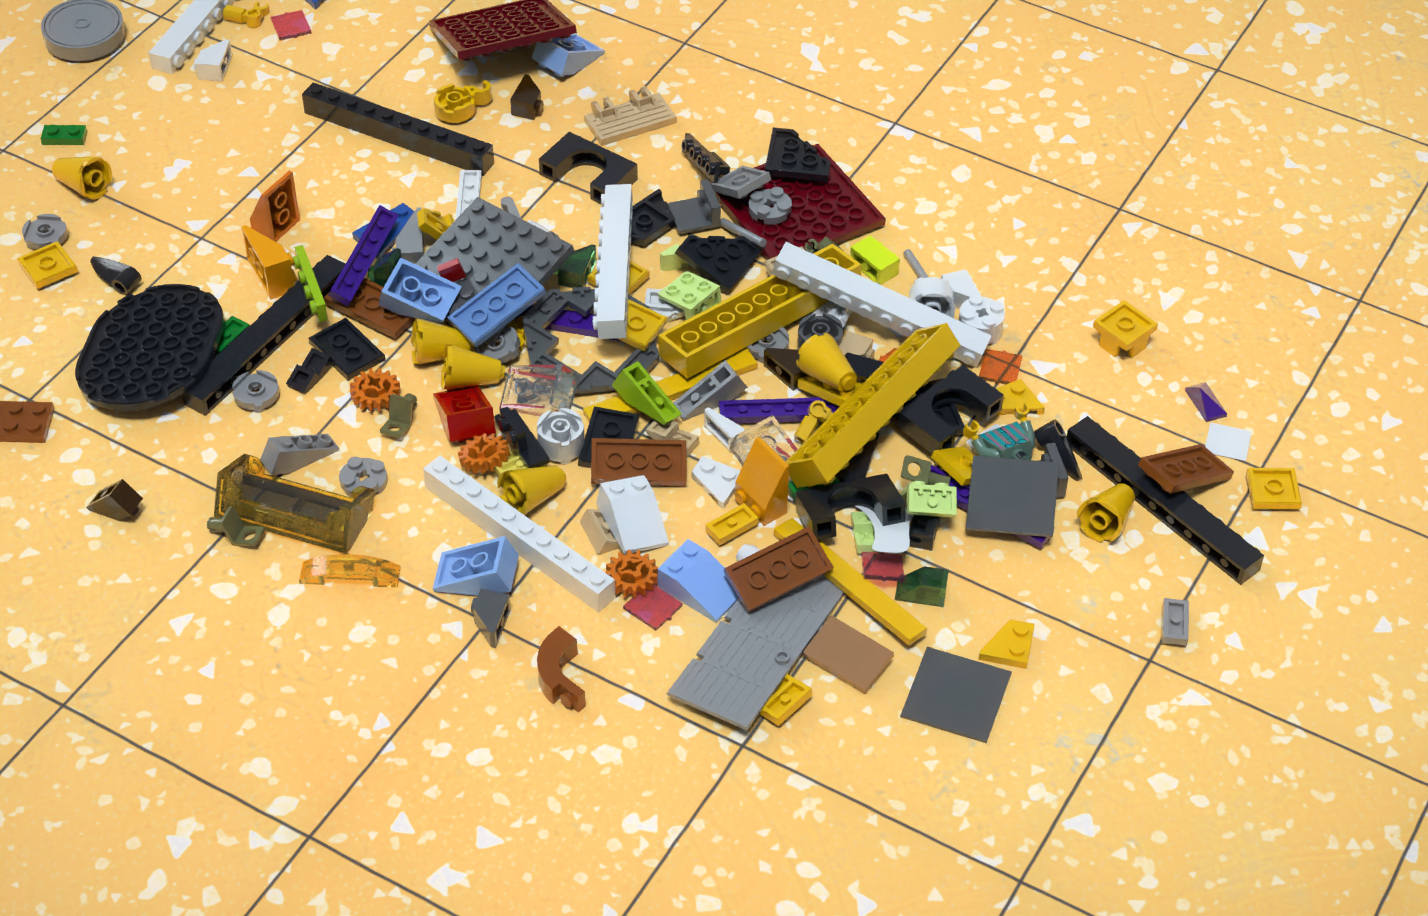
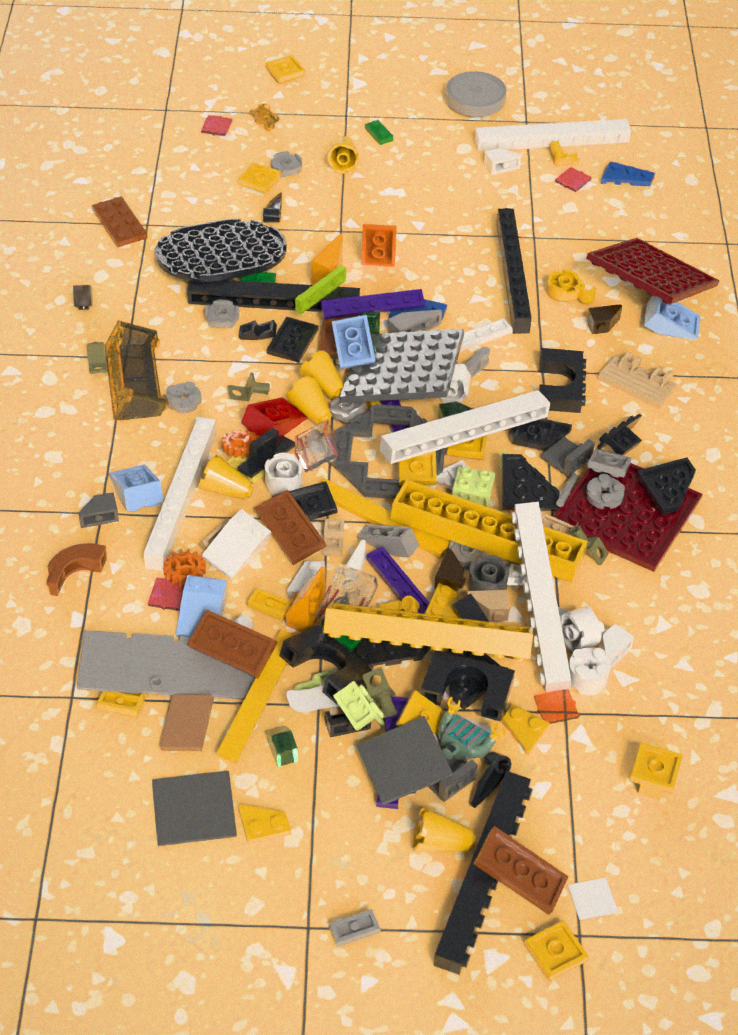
camera: 60 degrees right, 0 degrees up
light grey slope [260,434,339,475] -> none
clear yellow slope [299,554,401,588] -> none
orange gear [350,368,401,412] -> none
yellow wing [417,208,453,241] -> none
red tile [437,258,466,282] -> none
medium blue tile [448,263,547,348] -> none
lime slope [612,361,682,425] -> none
yellow cone [796,333,857,392] -> none
neon yellow brick [850,235,900,285] -> none
clear pink piece [861,552,905,582] -> none
light grey bar [903,249,929,278] -> none
slope [1185,382,1227,422] -> none

